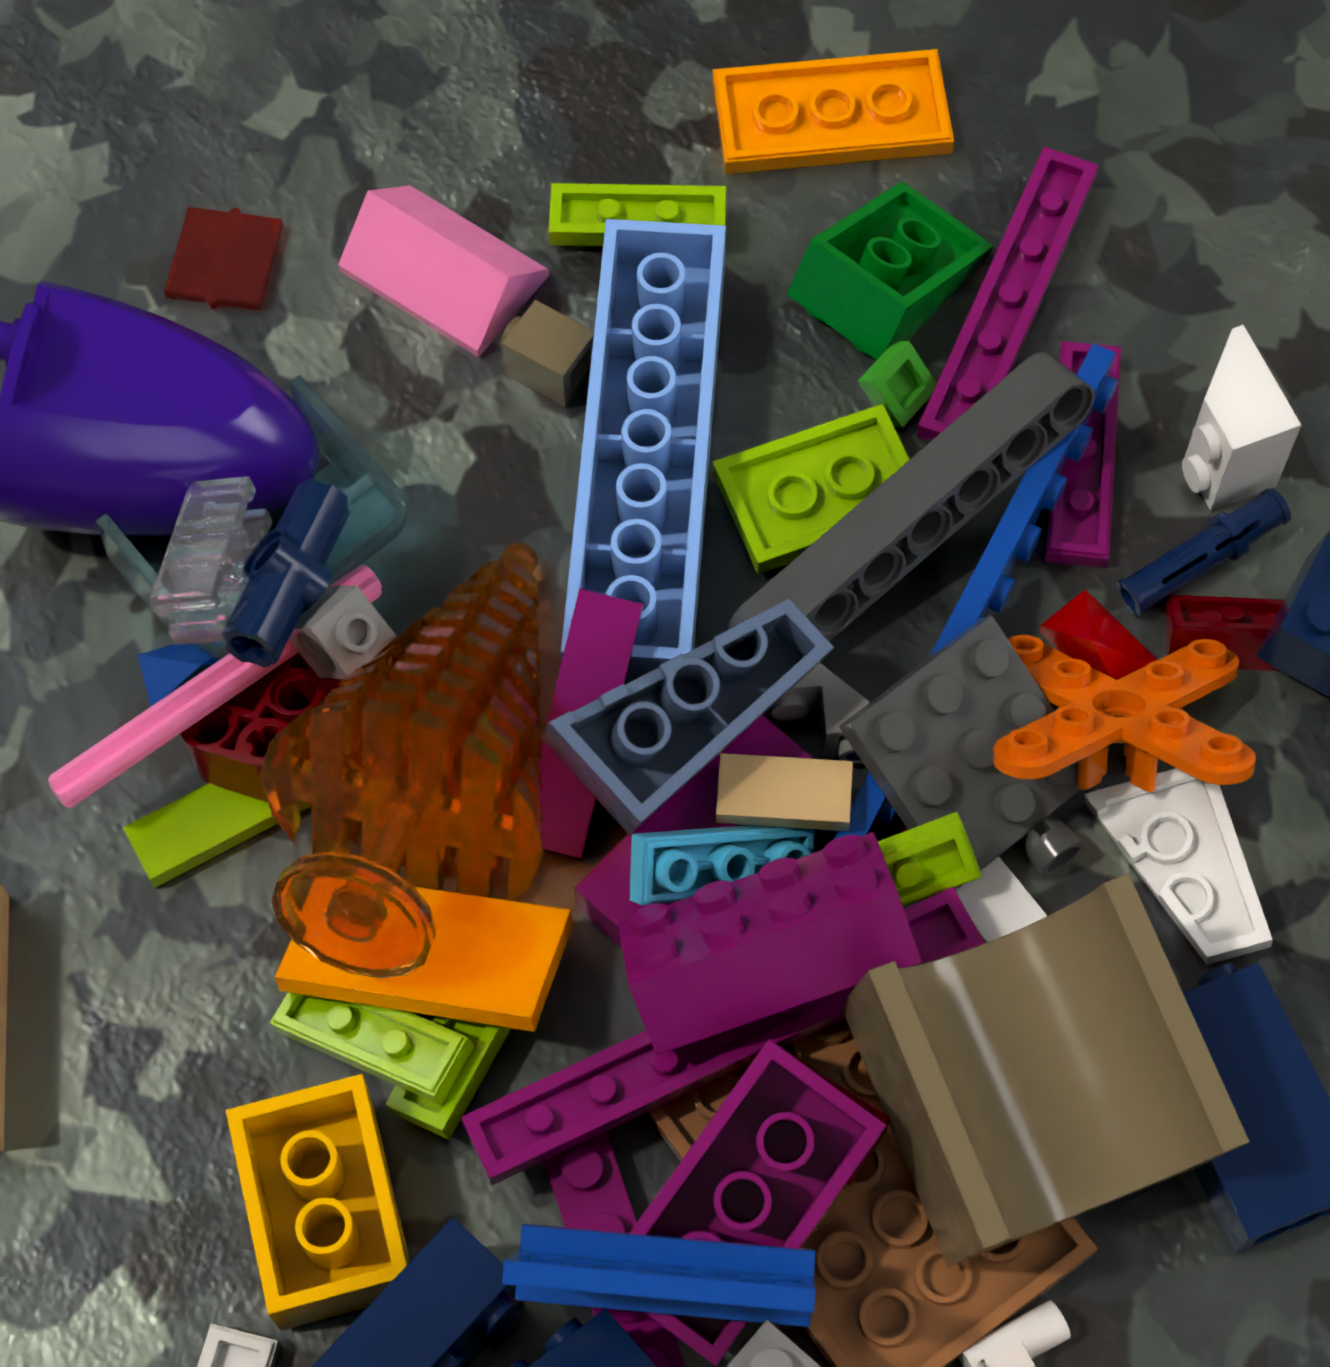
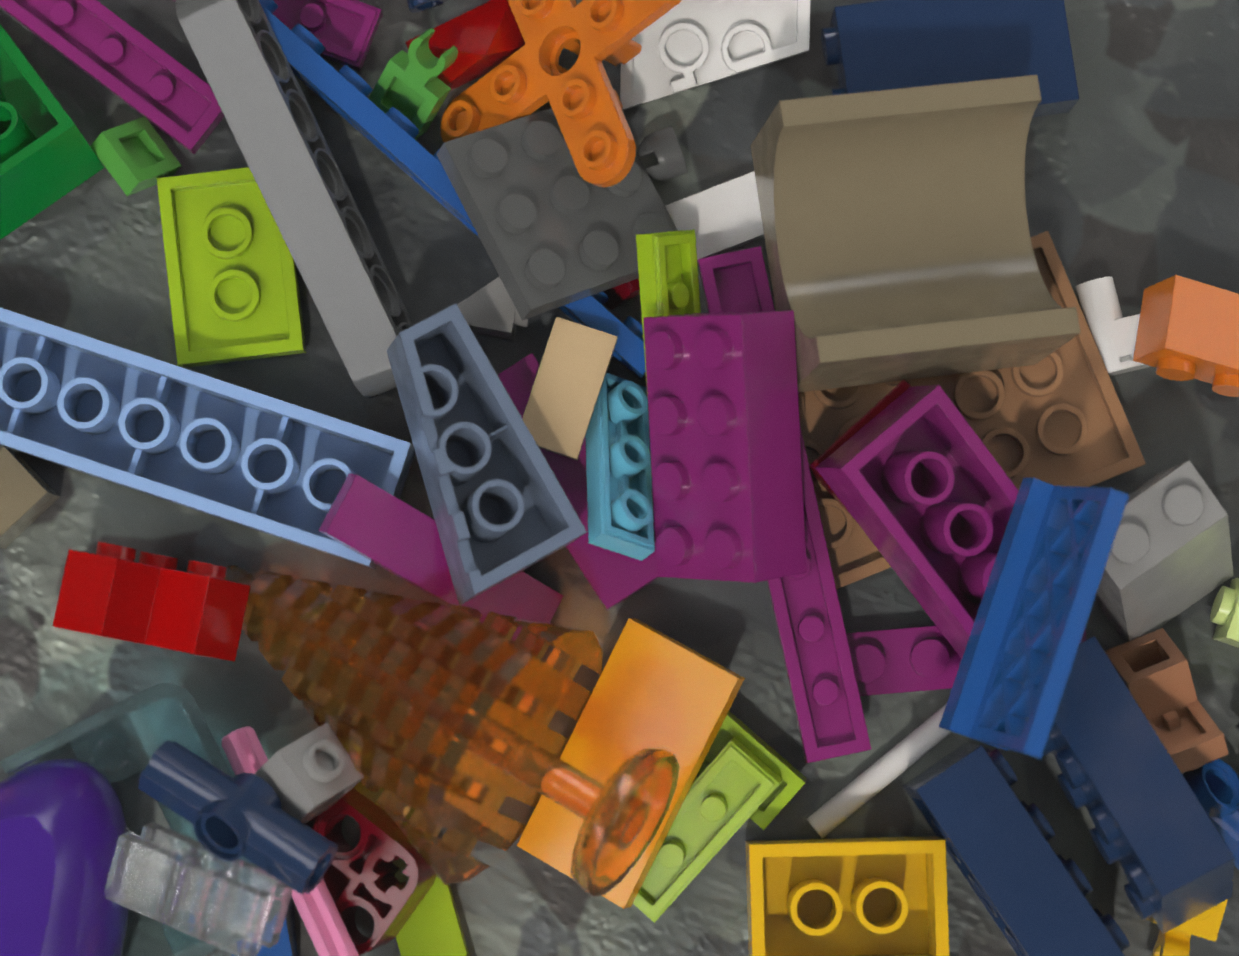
camera: 80 degrees left, 20 degrees up
none -> red brick [53,542,251,662]
none -> bright green plate [368,28,458,140]
none -> white bar [806,704,952,839]

